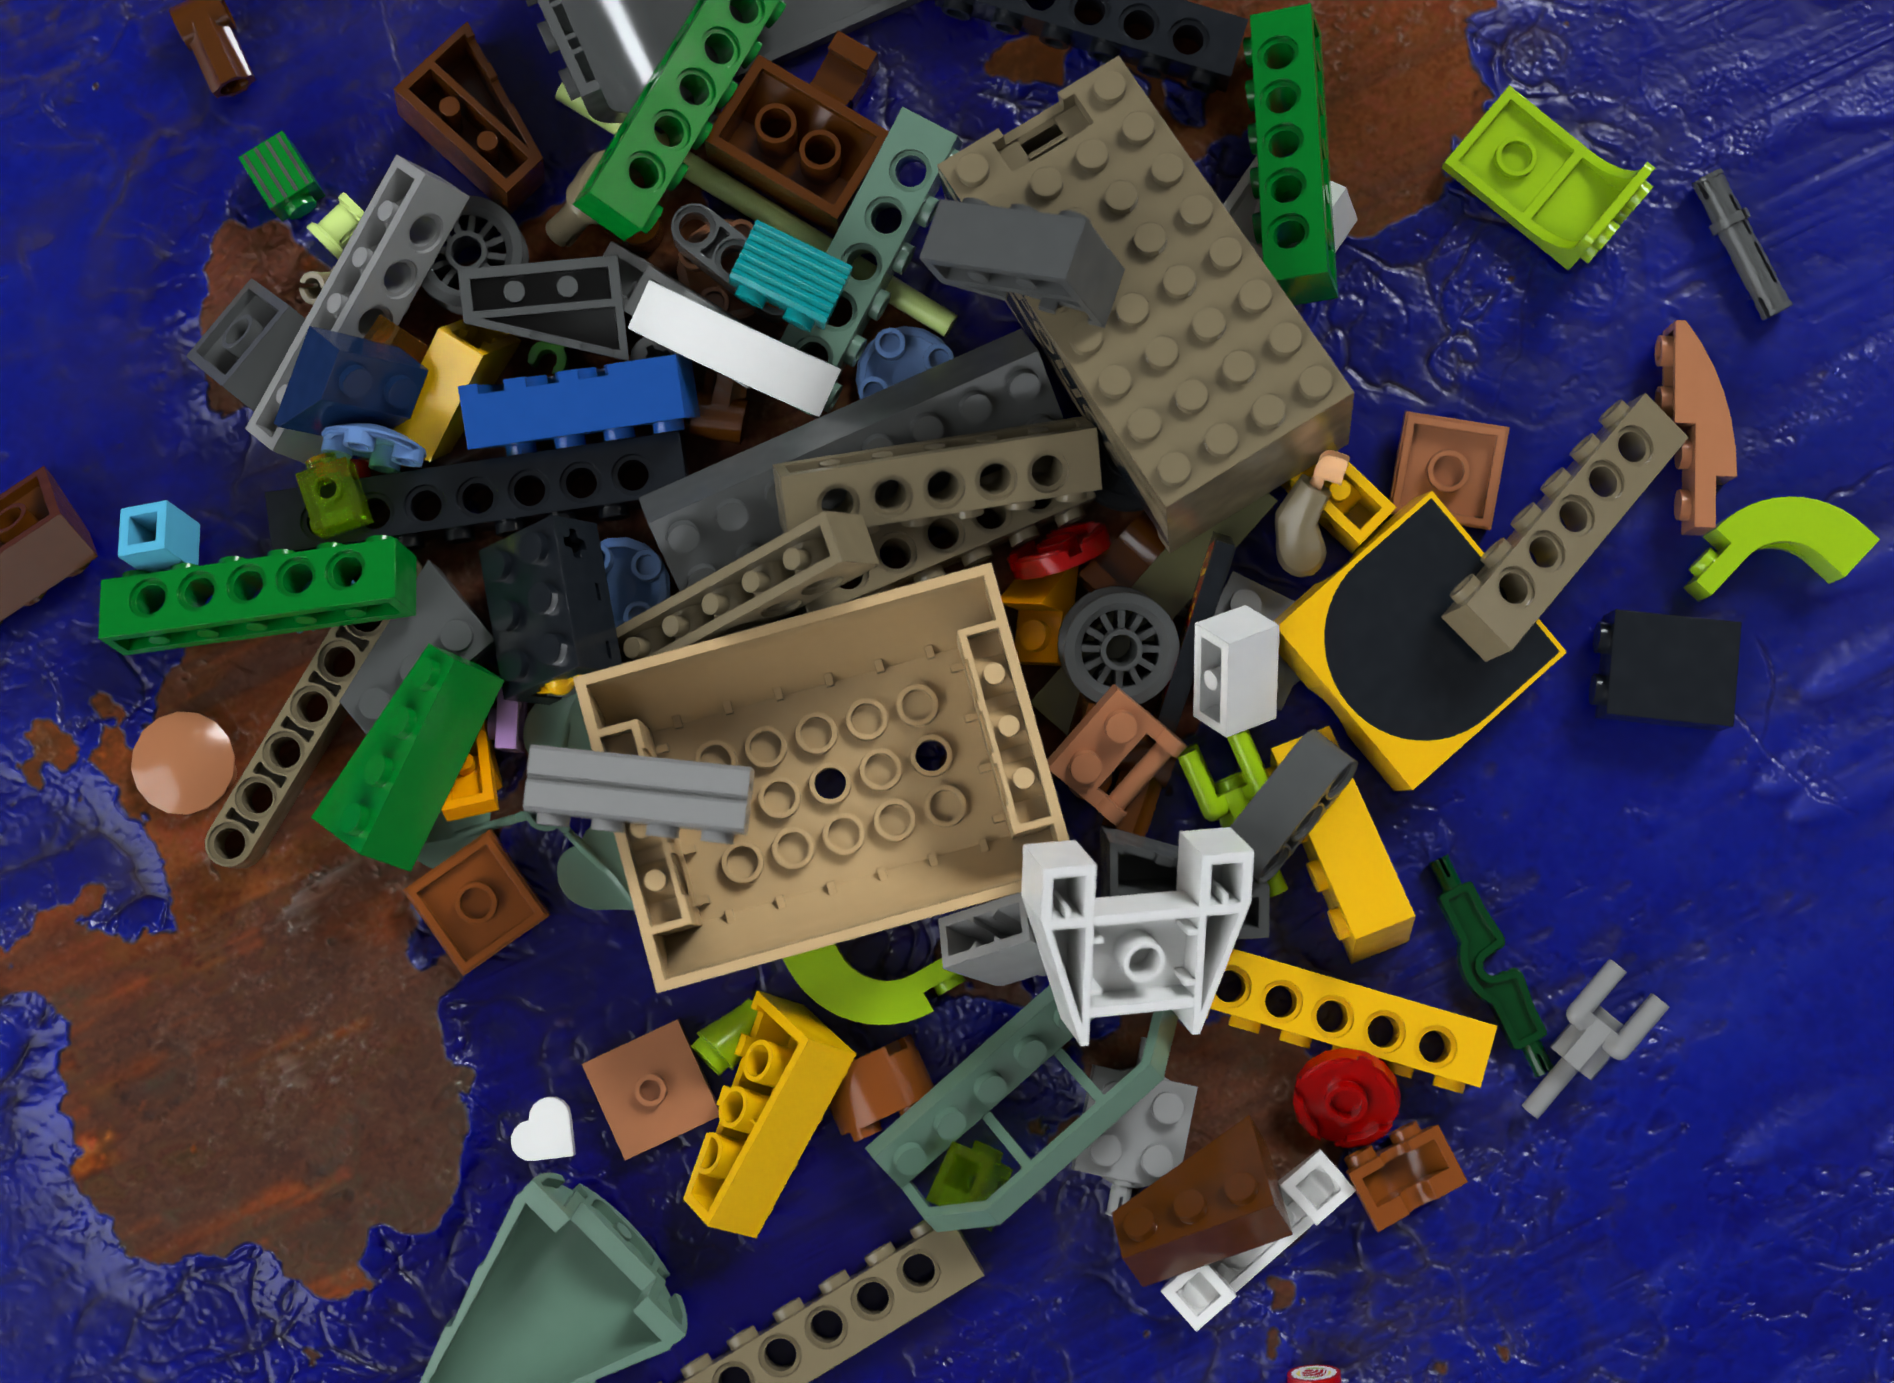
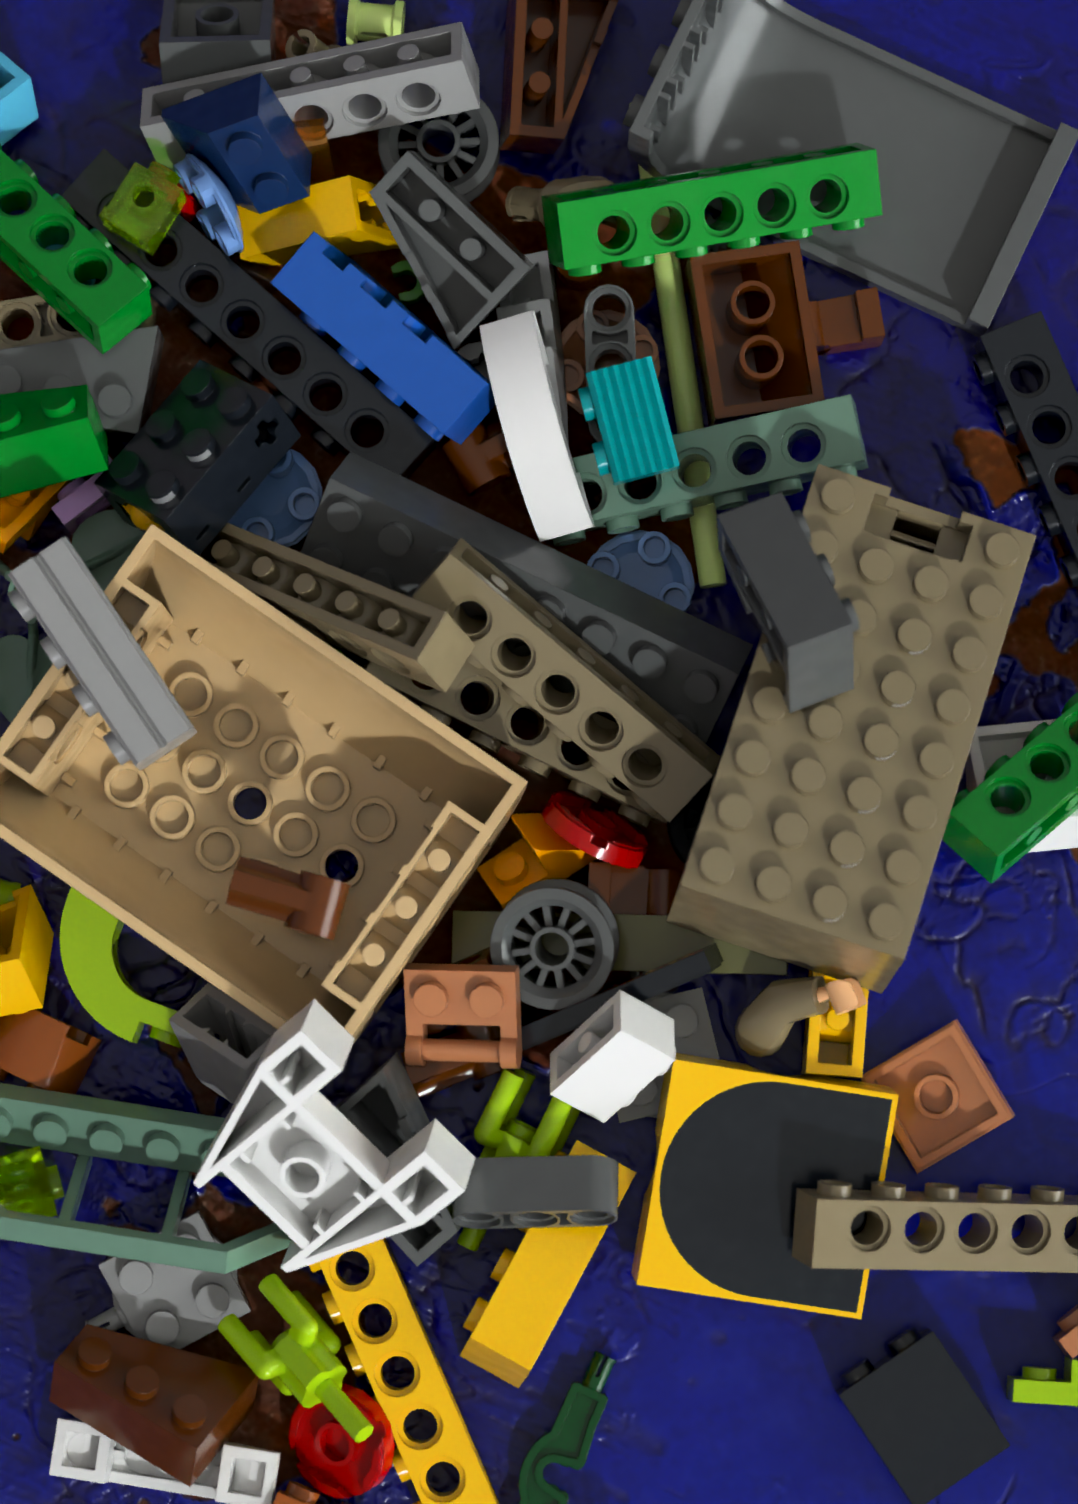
camera: 50 degrees right, 0 degrees up
none -> lime plant [218,1274,374,1443]
none -> reddish brown piece [226,856,350,941]

